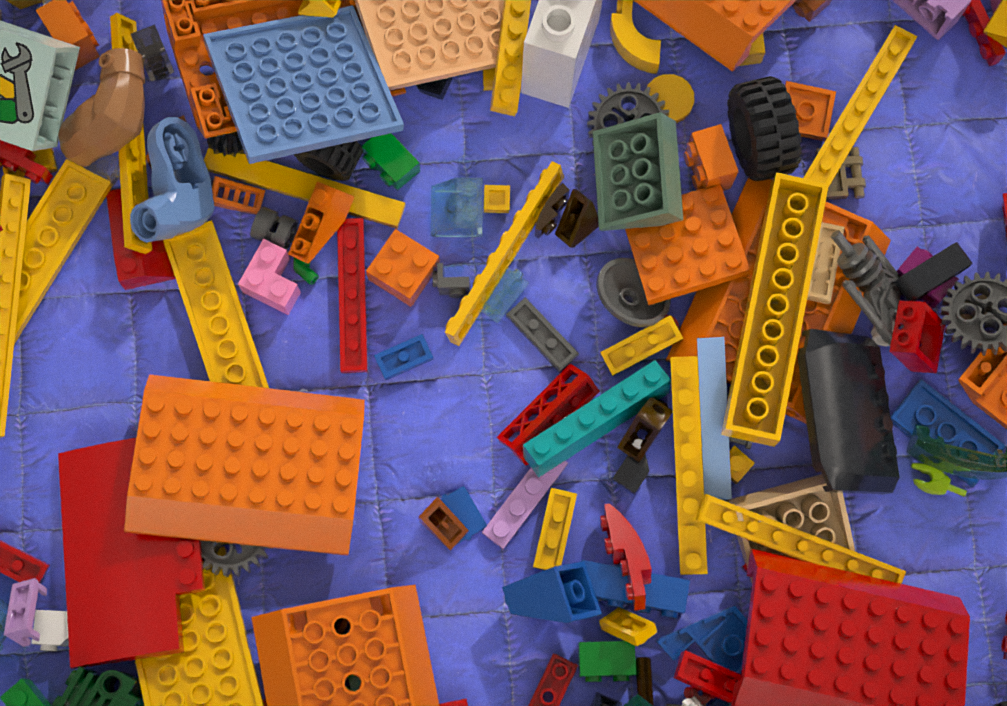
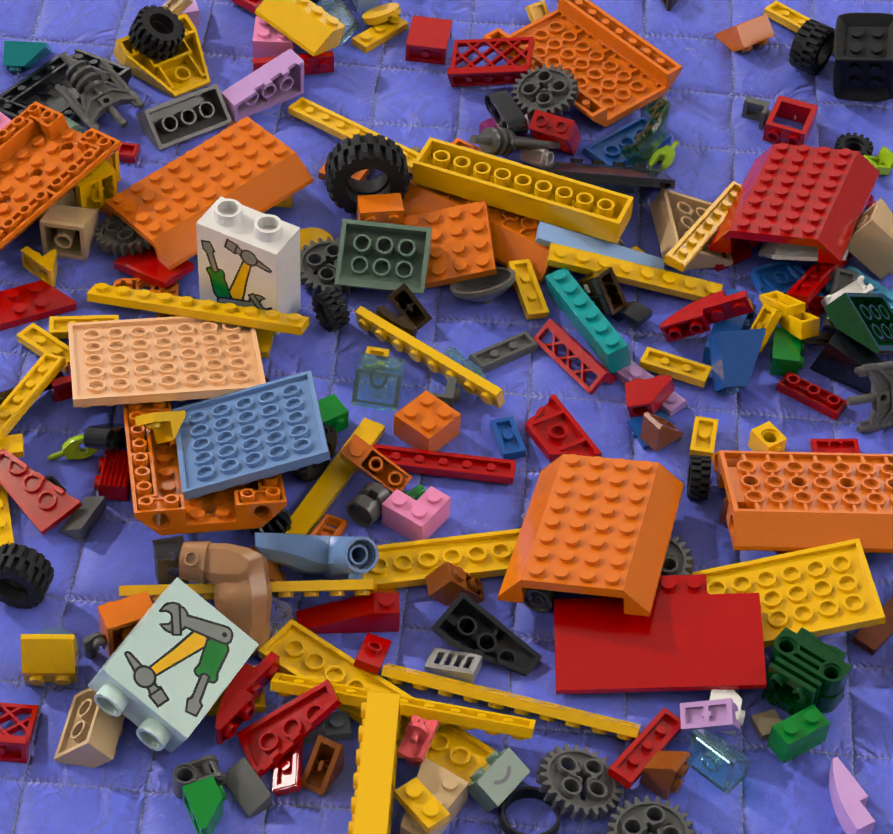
camera: 80 degrees left, 30 degrees down
none -> black tyre [312,288,350,332]
none -> red plate [353,633,392,675]
none -> yellow plate [381,663,641,741]
none -> light grey slope [424,648,482,684]
none -> dark orange slope [425,561,485,606]
none -> black wedge [431,591,542,676]
none -> red wing [525,394,602,461]
none -> red slope [625,375,675,418]
none -> black tyre [687,455,711,500]
none -> yellow plate [689,416,719,457]
none -> yellow brick [748,421,787,452]
none -> dark tan tile [750,709,781,741]
none -> yellow slope [759,290,820,340]

